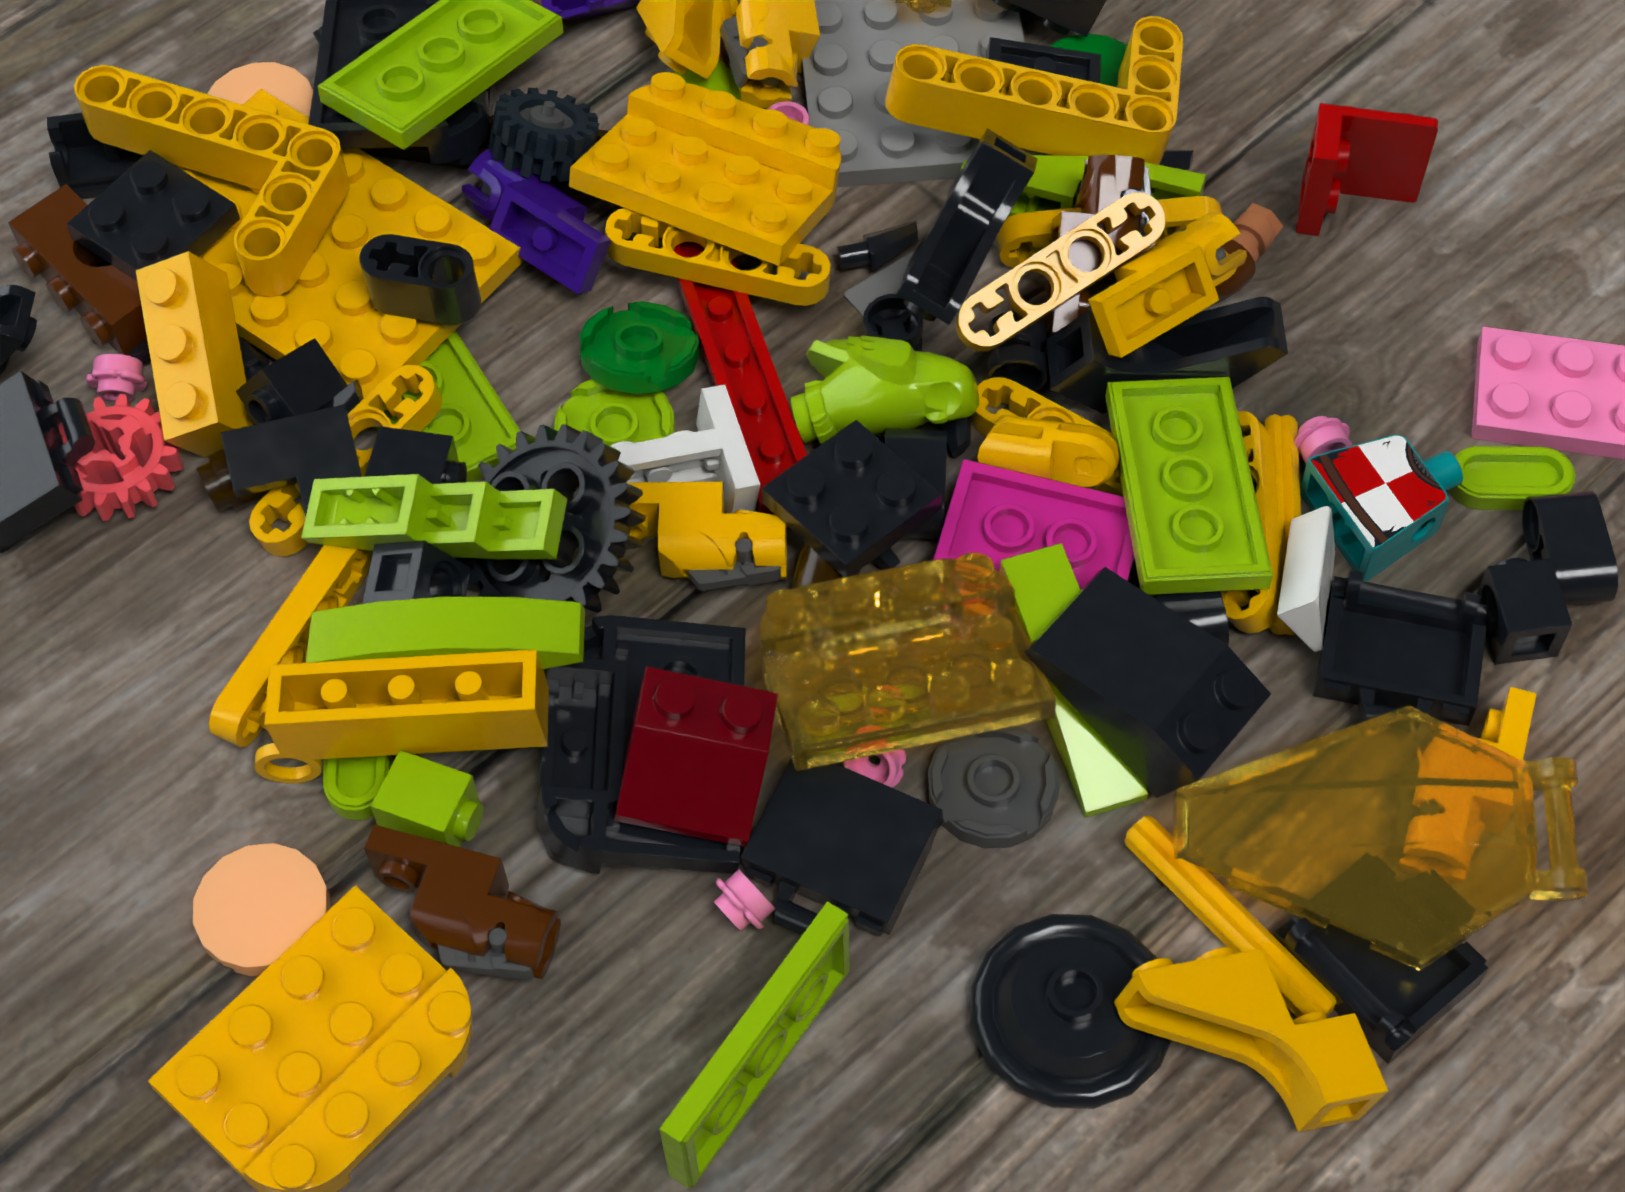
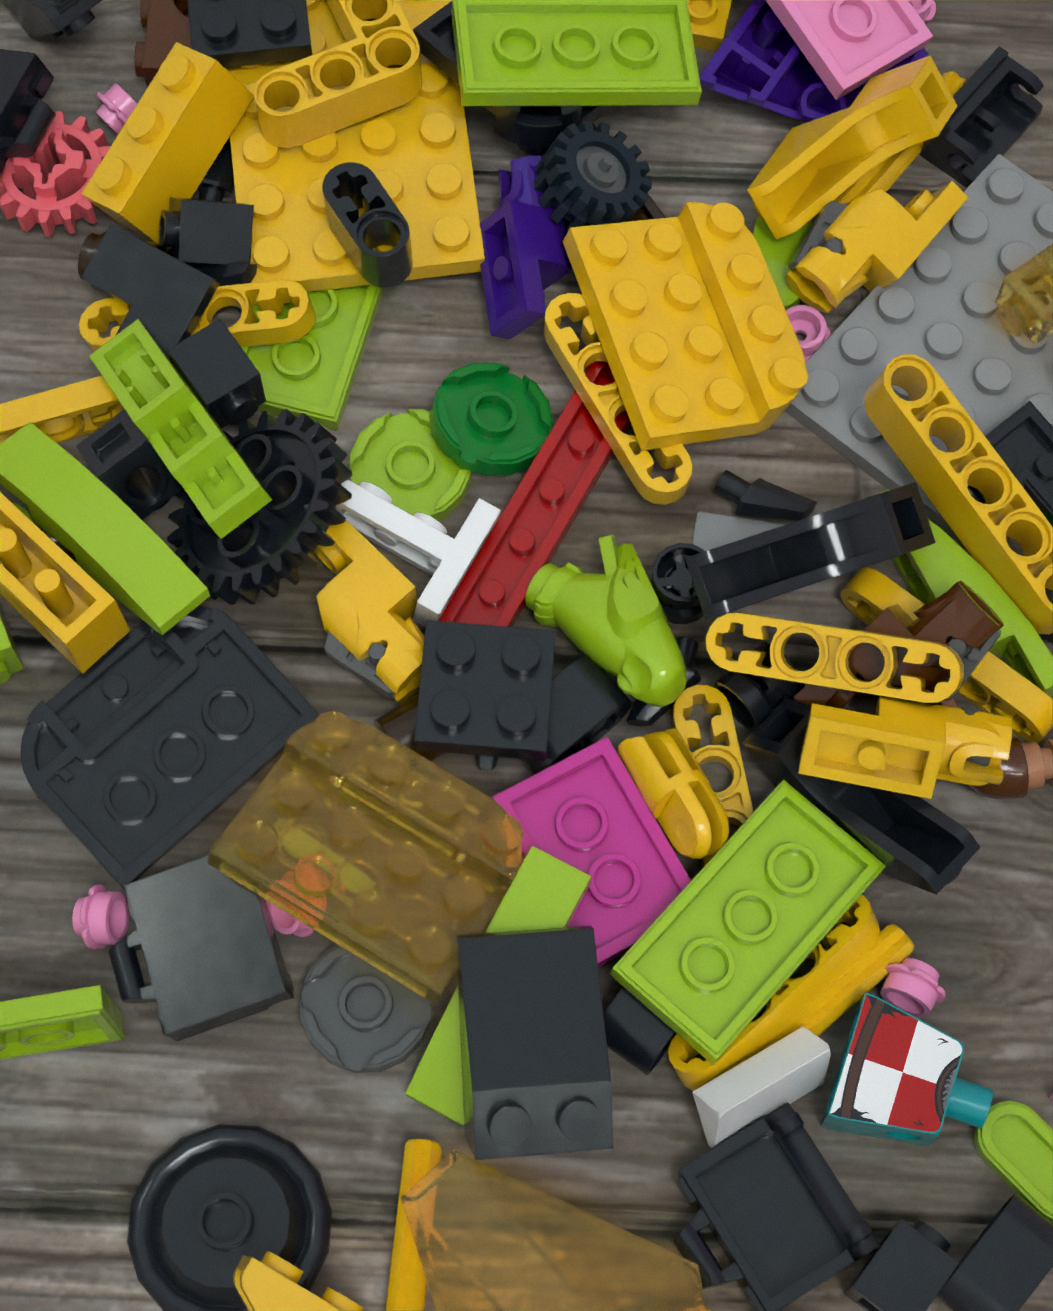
camera: 45 degrees right, 10 degrees up
dark red slope [614,666,778,847] -> none

